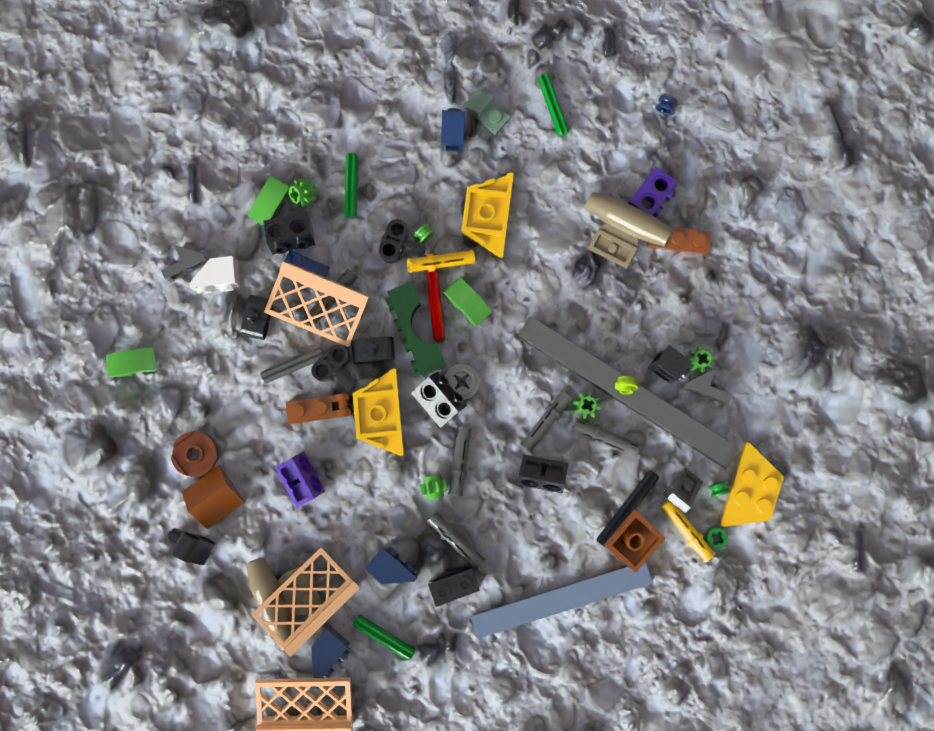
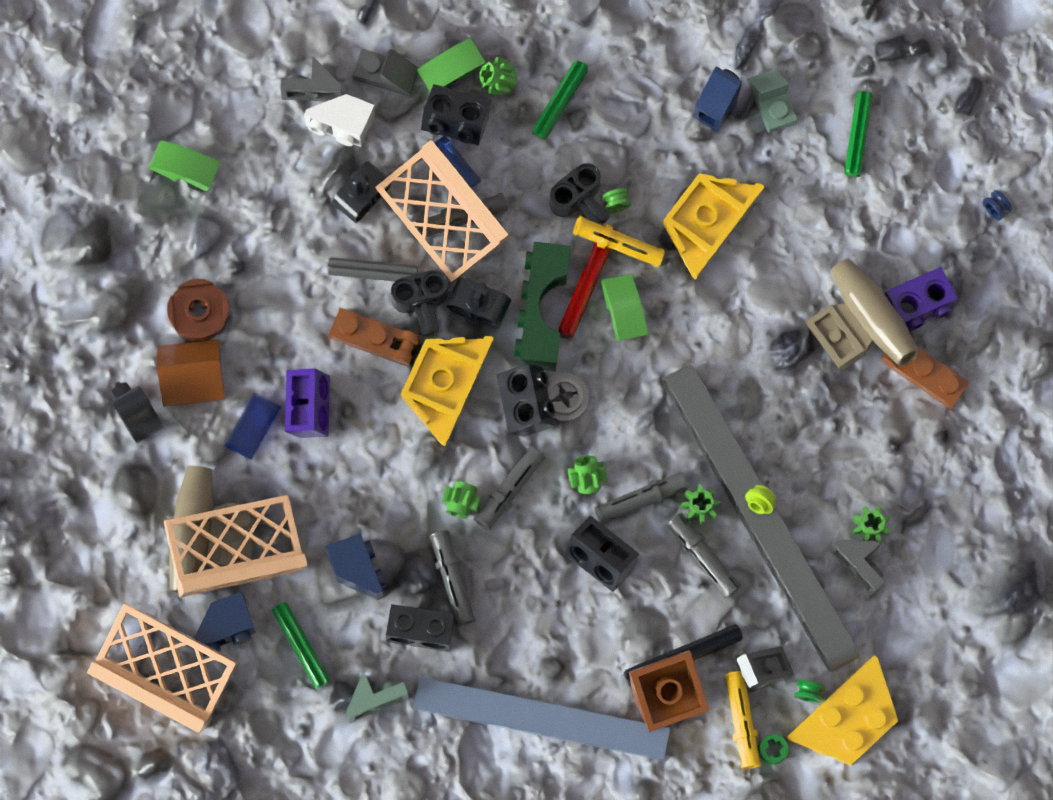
camera: 25 degrees right, 10 degrees down
black brick [648,345,692,384] -> none
none -> clear blue tile [224,392,281,460]
none -> sand green slope [346,671,409,723]
none -> dark grey slope [353,48,419,97]
none -> bright green gear [568,455,608,494]

